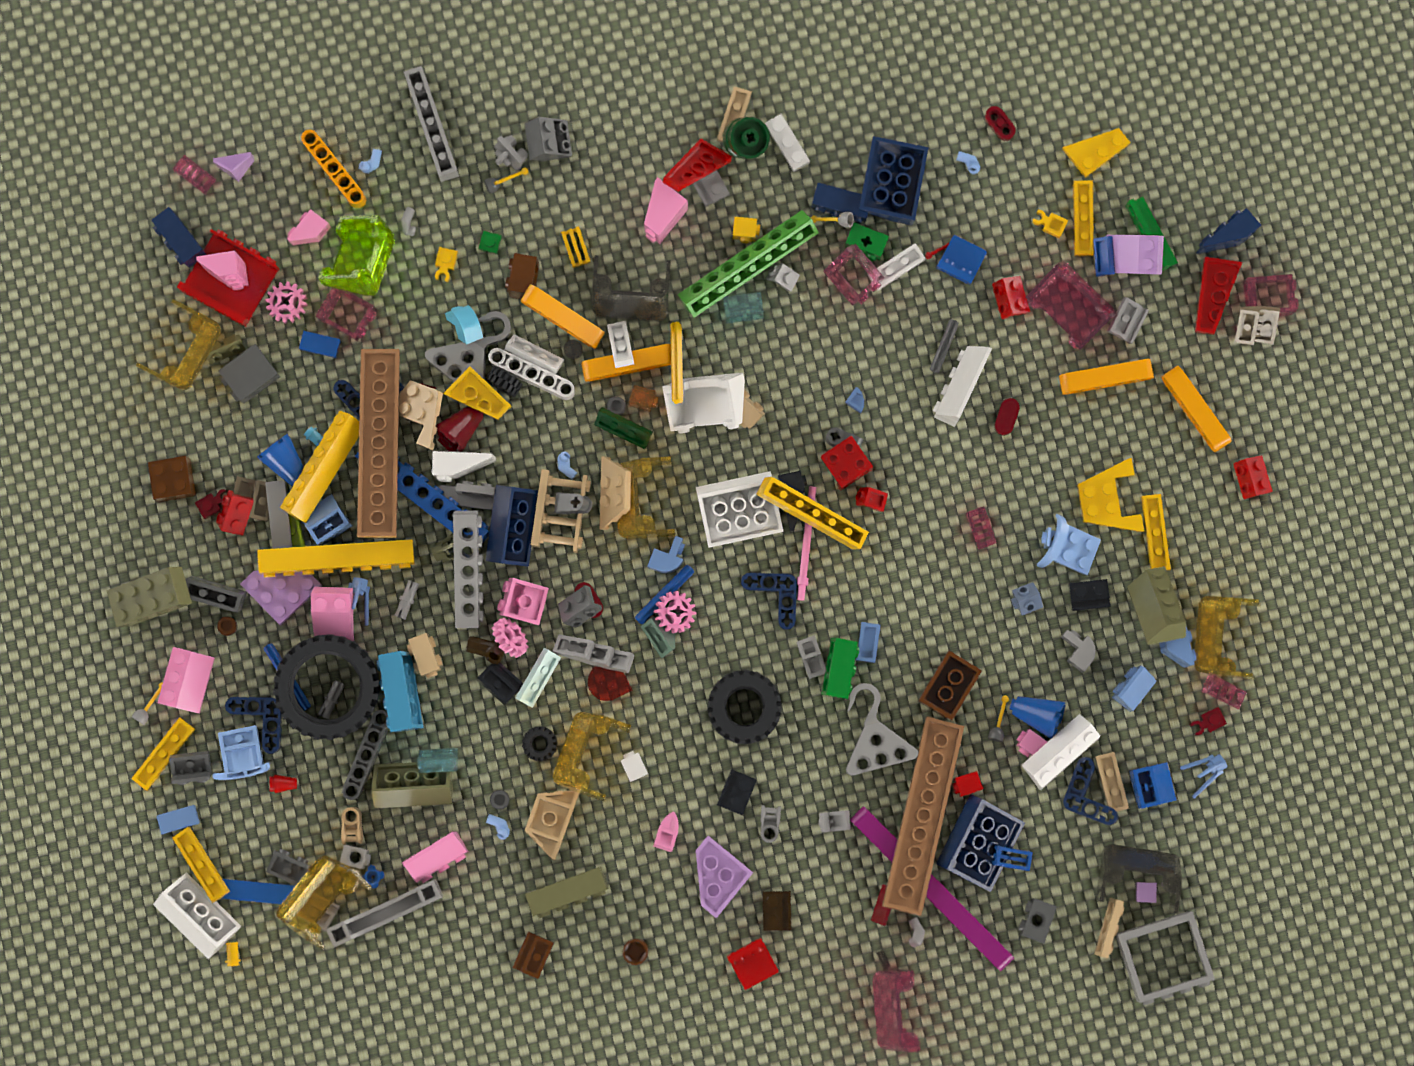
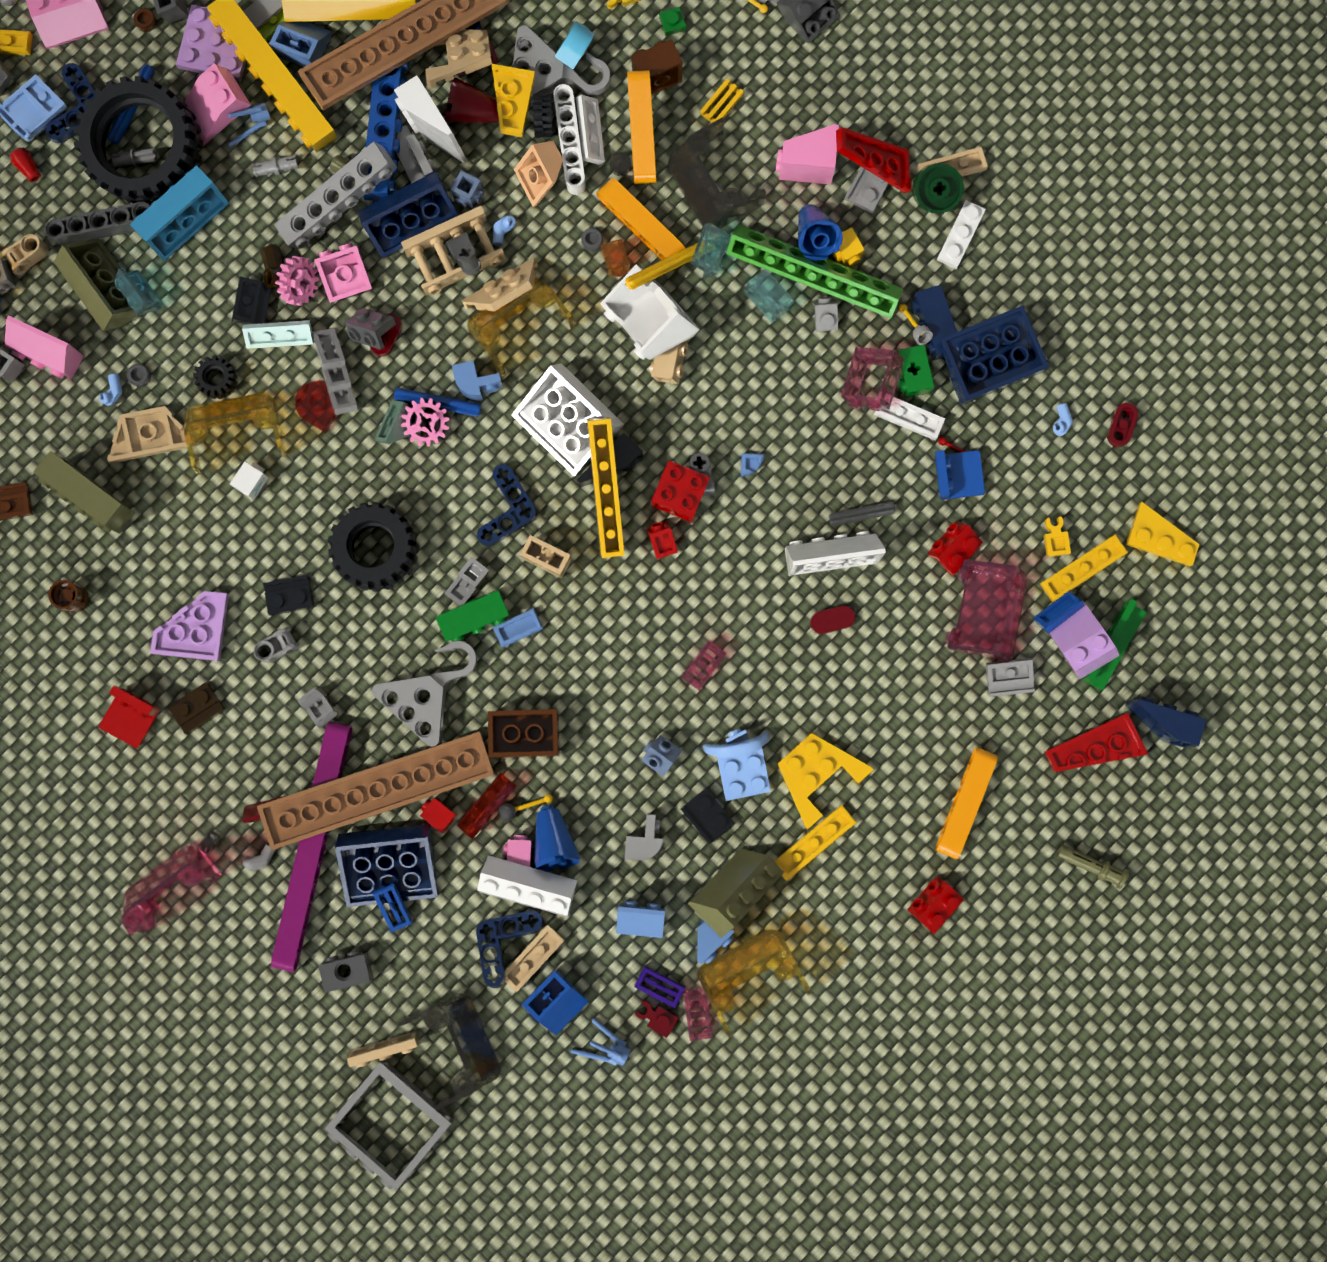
camera: 55 degrees right, 0 degrees up
tan brick [407,633,443,679] -> none
dark green plate [594,407,653,449] -> none
white plate [607,321,634,368] -> none
bright pink plate [653,812,679,852] -> none
bright pink bar [797,486,816,601] -> none
light orange beam [1059,359,1154,395] -> none
lavender tile [1136,882,1157,903] -> none
slope [1235,306,1280,345] -> none
clear pink window [1243,274,1299,316] -> none
none -> sand blue brick [451,171,484,209]
none -> clear red tile [457,772,516,840]
none -> light nougat slope [514,141,563,207]
none -> tan brick [520,535,572,579]
none -> dark purple tile [634,965,686,1008]
none -> clear light blue bracket [690,222,731,278]
none -> blue cone [798,204,843,261]
none -> olive pin [1056,844,1129,889]

